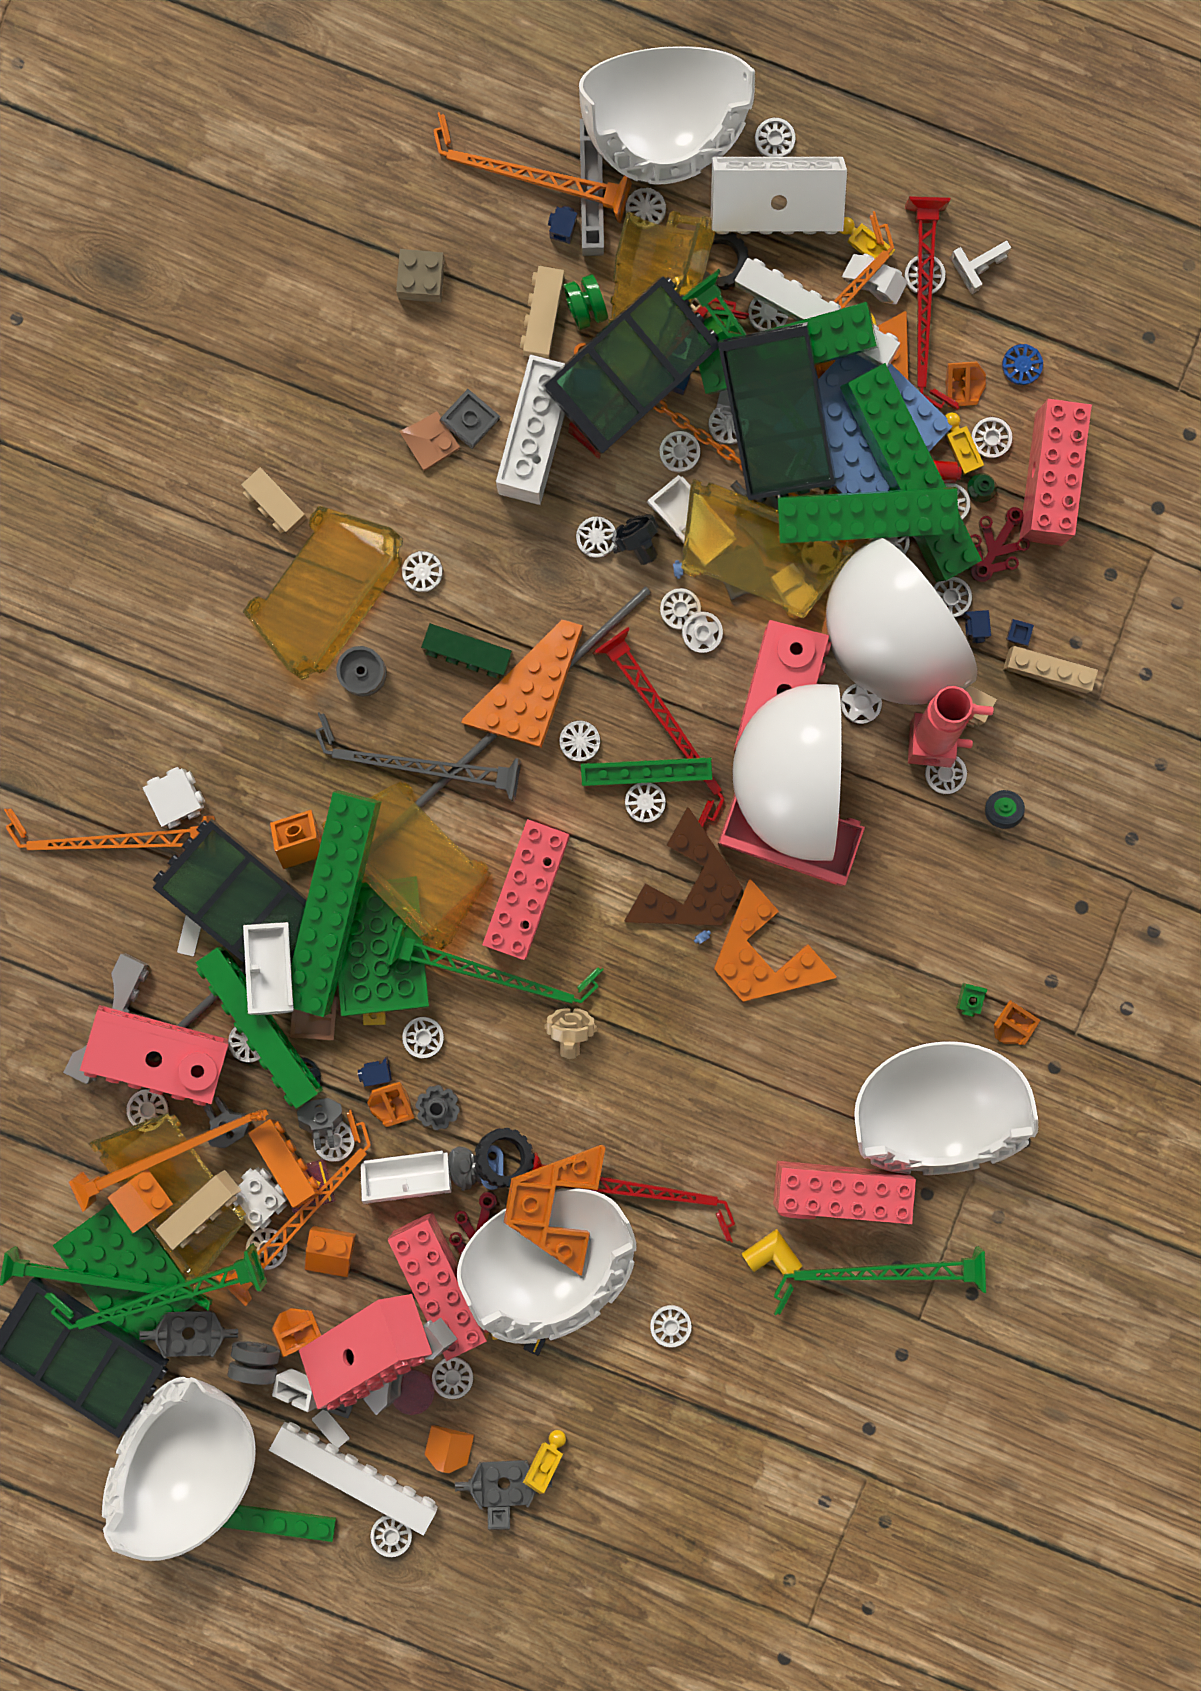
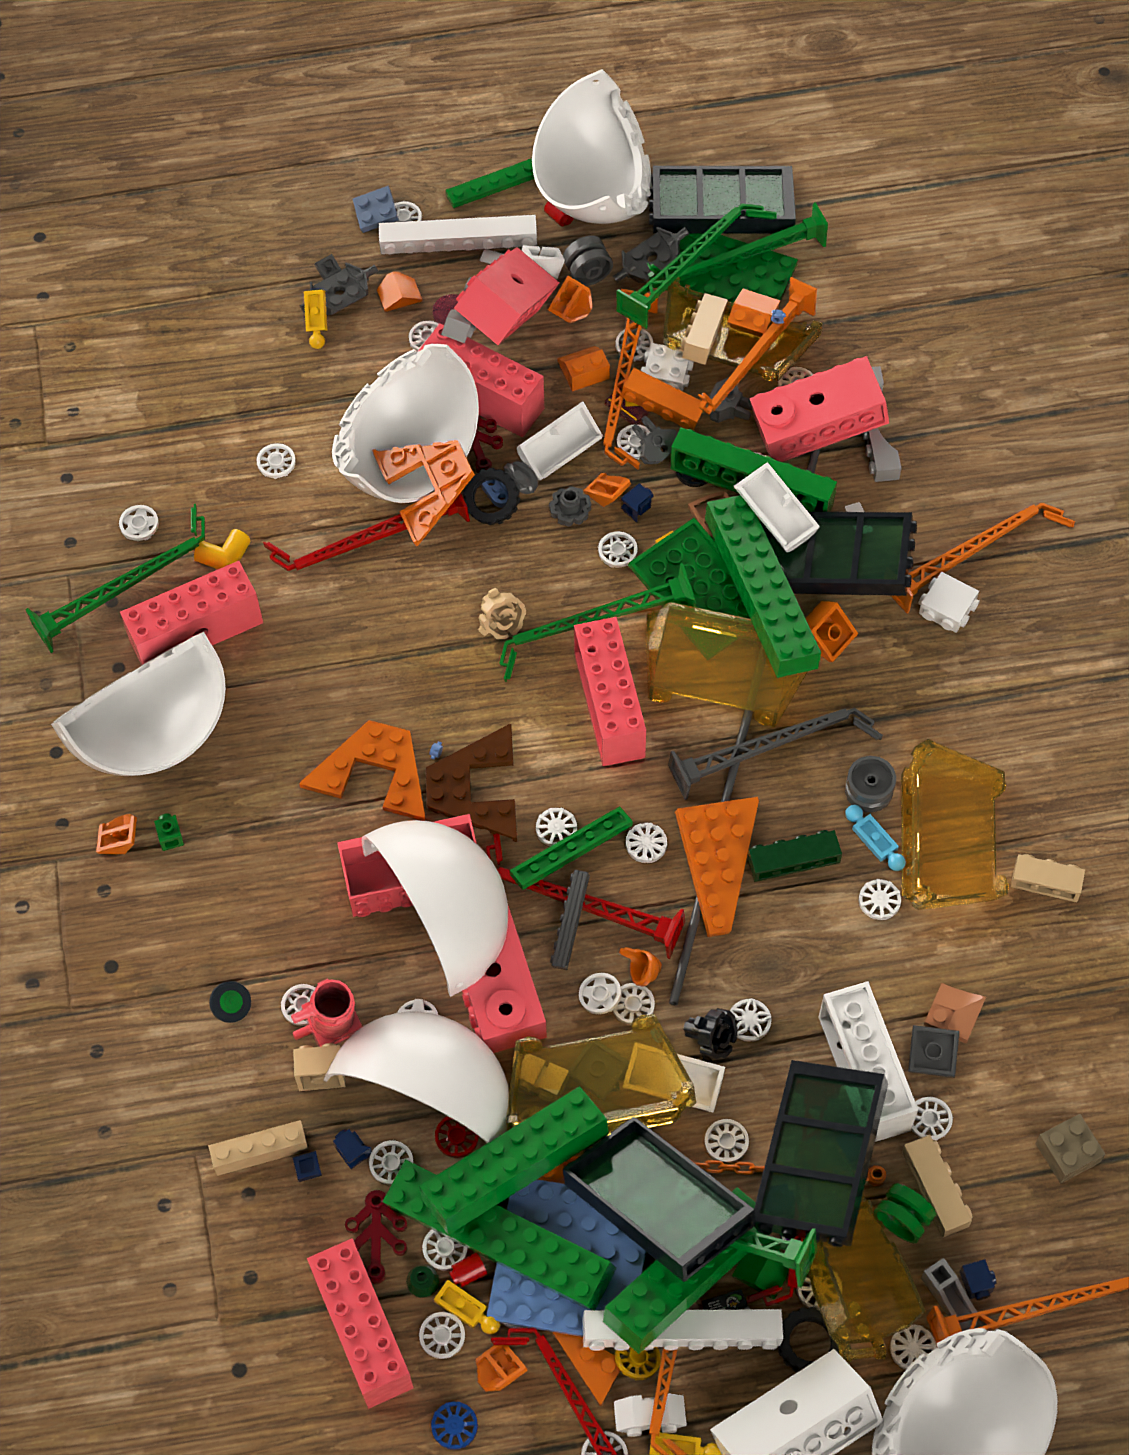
camera: 150 degrees right, 25 degrees down
none -> white wheel [119,505,159,541]
none -> sand blue plate [353,186,399,233]
none -> dark grey piece [550,870,590,970]
none -> orange hat [619,947,662,987]
none -> black sticker [701,1289,748,1310]
none -> medium blue piece [771,310,786,324]
none -> medium azure plate [845,805,906,871]
none -> white wheel [912,1097,953,1141]

